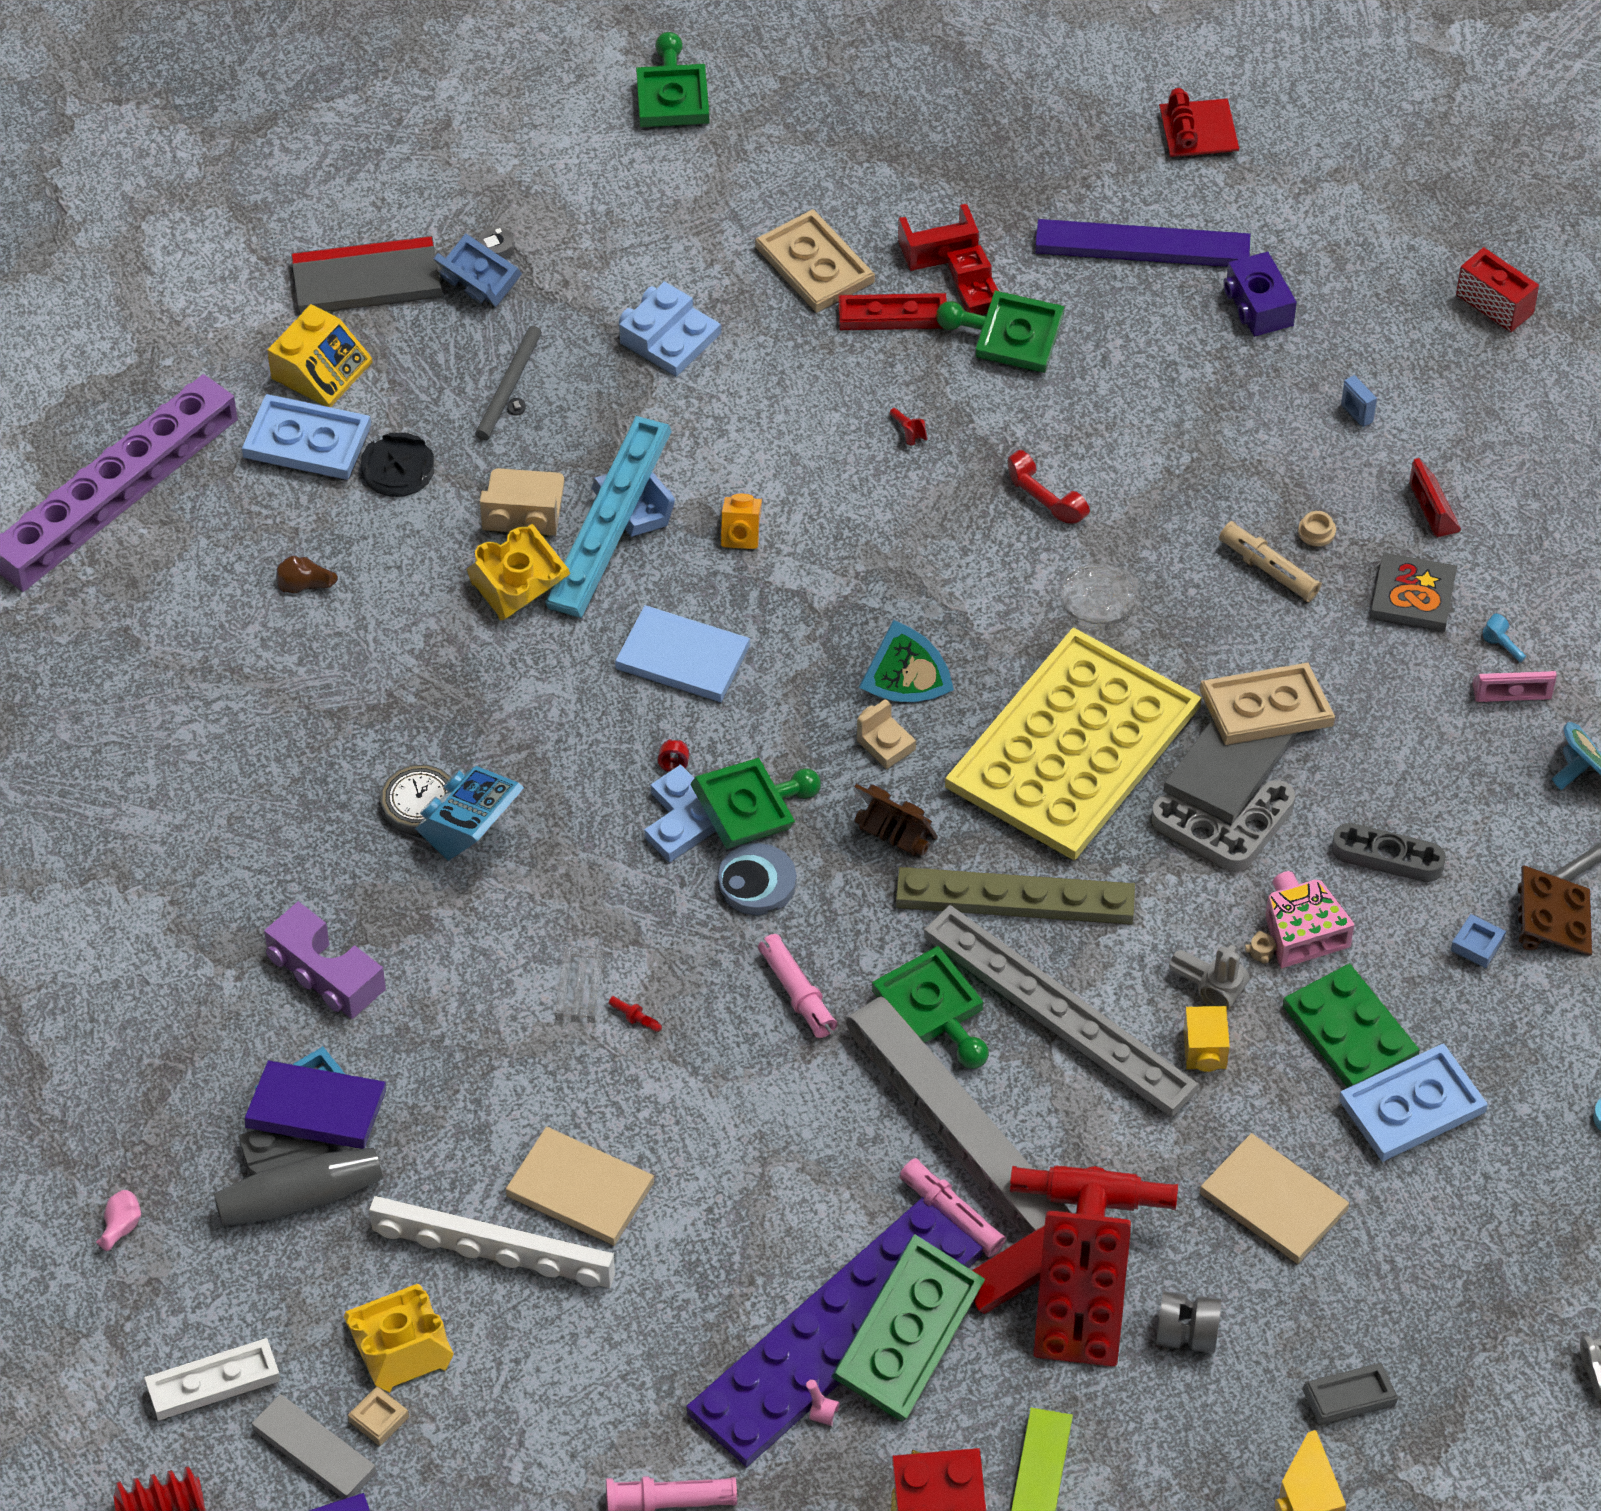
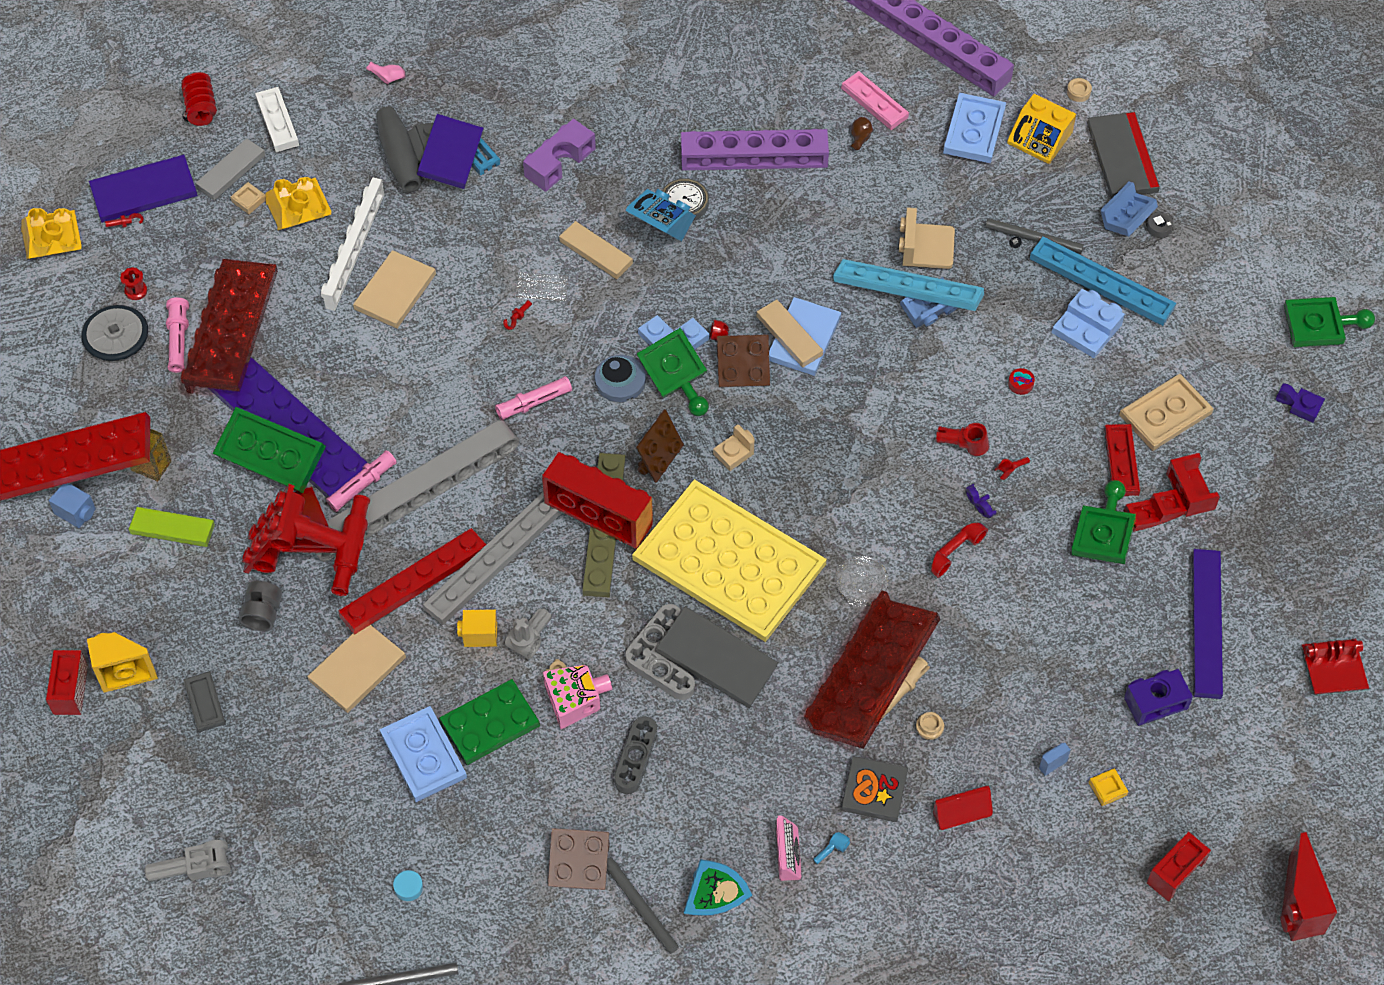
camera: 90 degrees right, 5 degrees up
black tile [361,432,434,497] -> none
yellow slope [467,524,570,621] -> none
light orange bracket [721,493,762,549] -> none
bright pink hand [806,1380,840,1426] -> none
shield [859,619,954,702] -> none
green plate [872,946,989,1069] -> none
tan tile [1199,663,1335,745] -> none
medium blue plate [1451,914,1506,968] -> none
none -> clear red bracket [181,259,278,394]
none -> red plate [338,528,486,635]
none -> red brick [542,452,653,549]
none -> tan tile [559,221,633,279]
none -> medium lavender brick [681,129,829,170]
none -> reddish brown hinge [717,335,770,387]
none -> tan tile [756,300,823,368]
none -> clear red bracket [804,590,940,749]
none -> bright pink tile [841,71,909,130]
none -> red pin [936,423,990,456]
none -> dark purple piece [966,484,997,518]
none -> red tile [1008,368,1035,395]
none -> dark azure plate [1030,237,1176,326]
none -> tan tile [1067,78,1092,102]
none -> yellow tile [1089,768,1128,806]
none -> dark purple plate [1275,383,1325,423]
none -> red slope [1281,832,1337,941]

